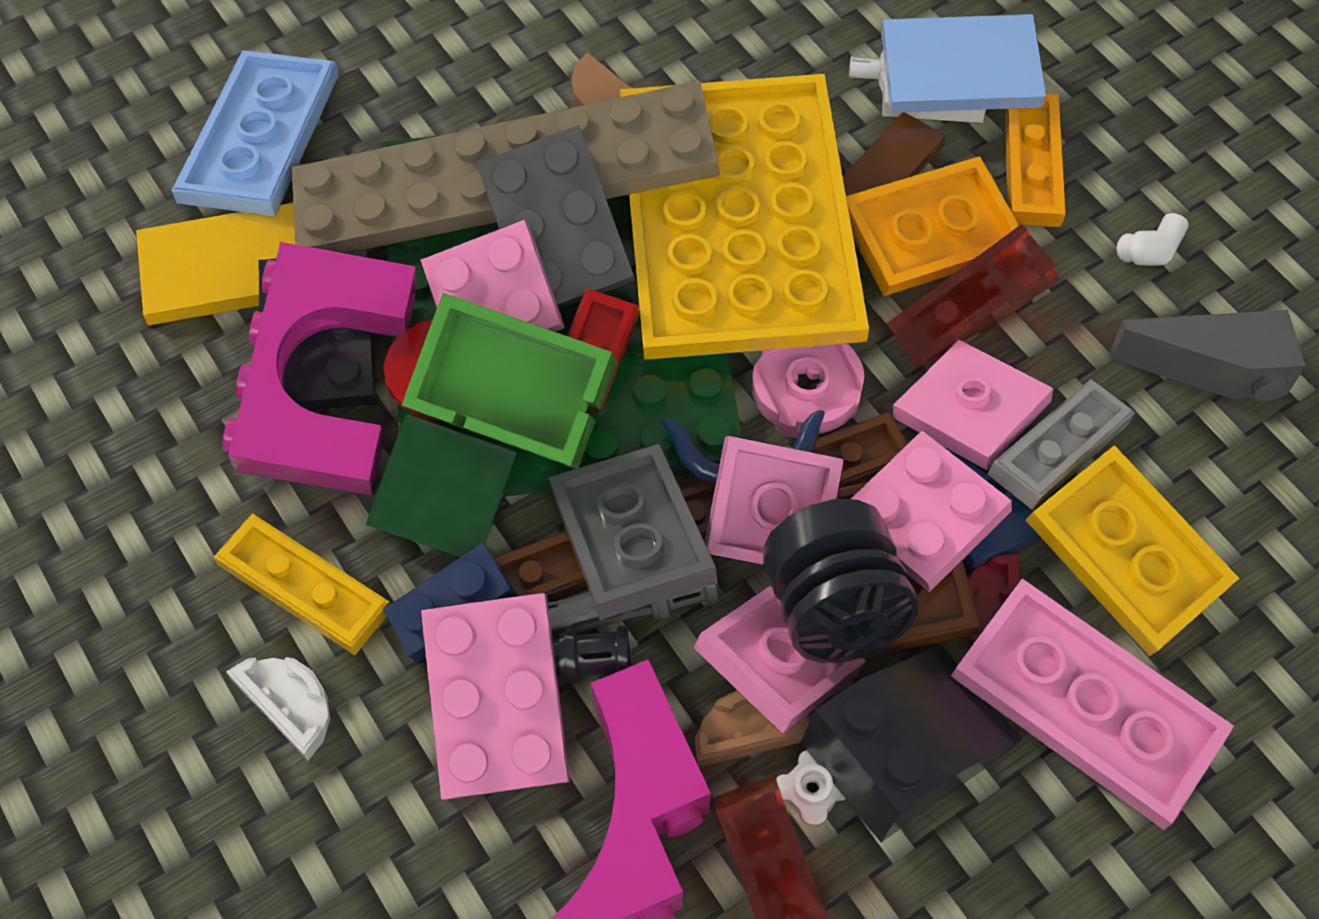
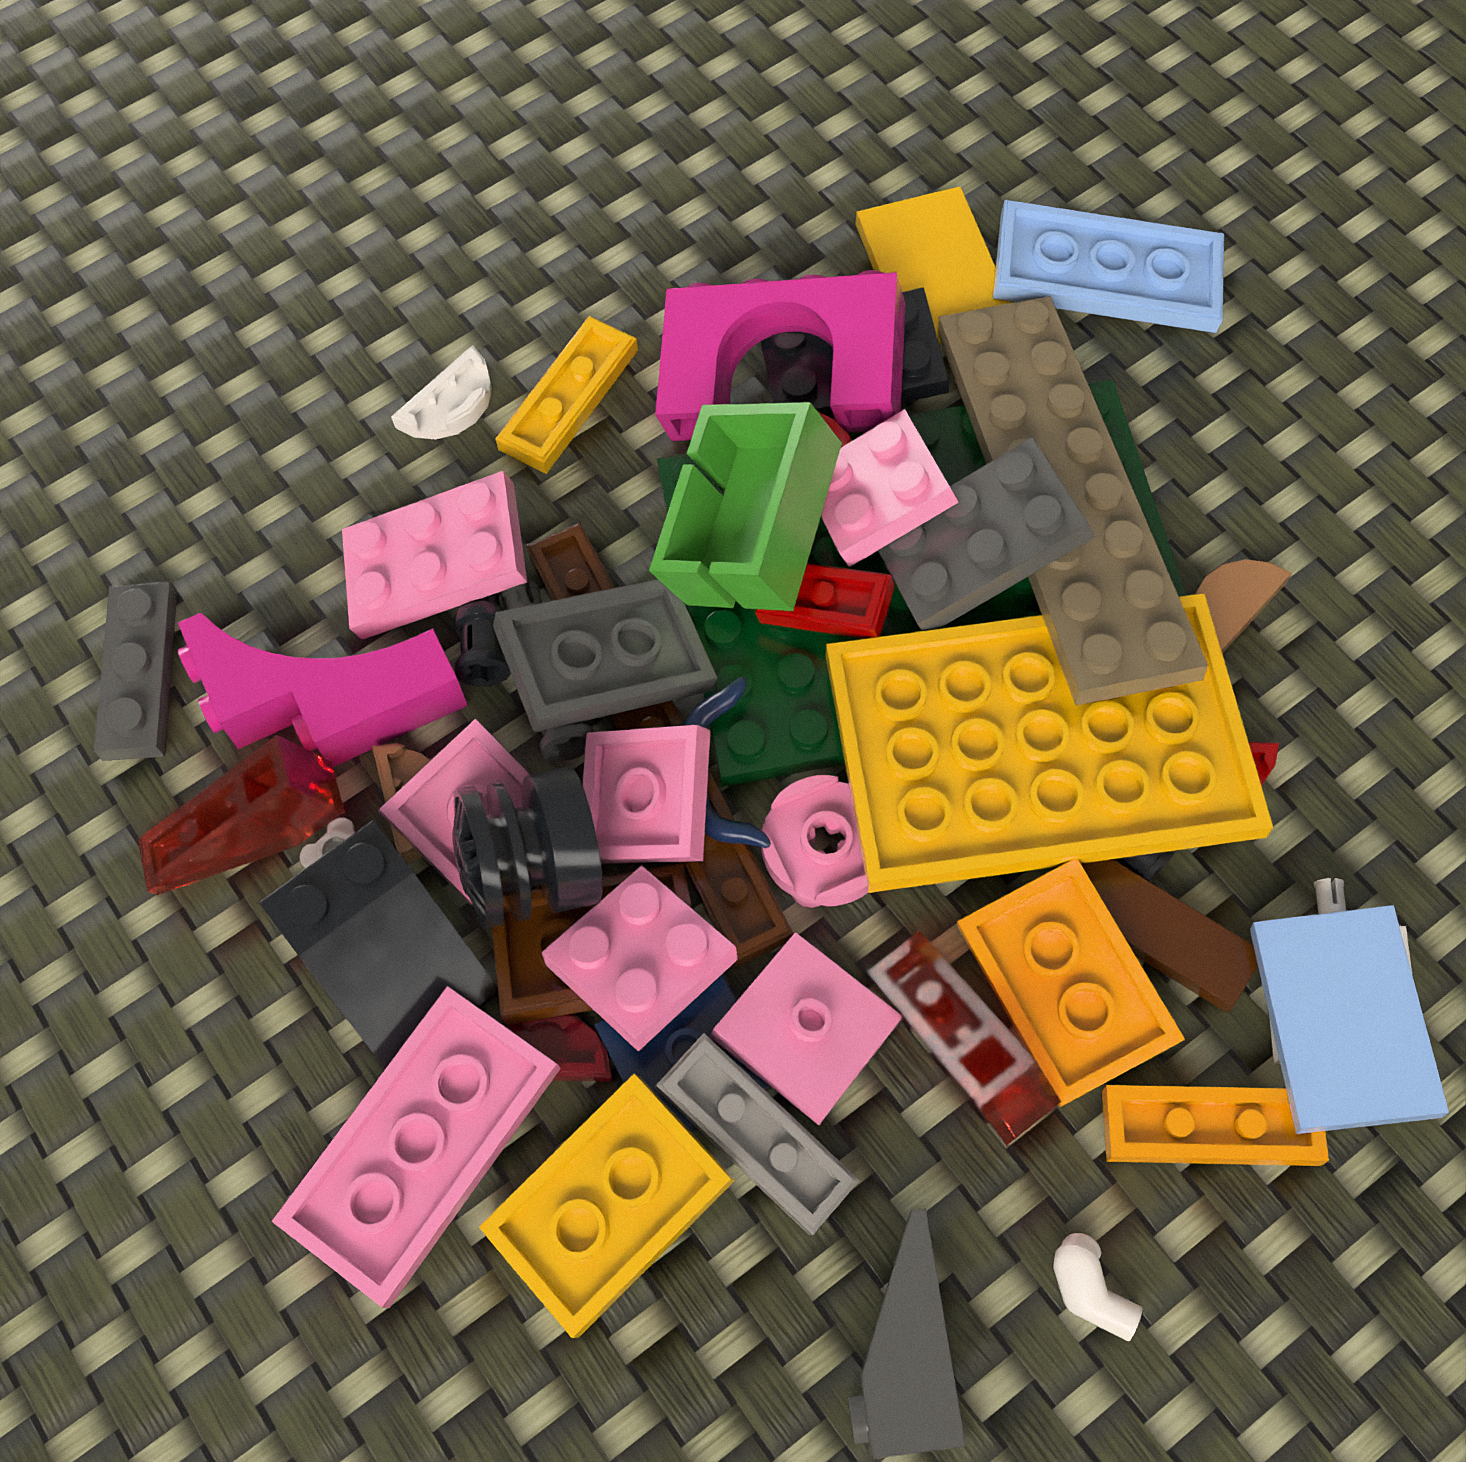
camera: 90 degrees right, 5 degrees up
dark green tile [366,414,518,557] -> none
dark blue plate [383,543,518,663] -> none

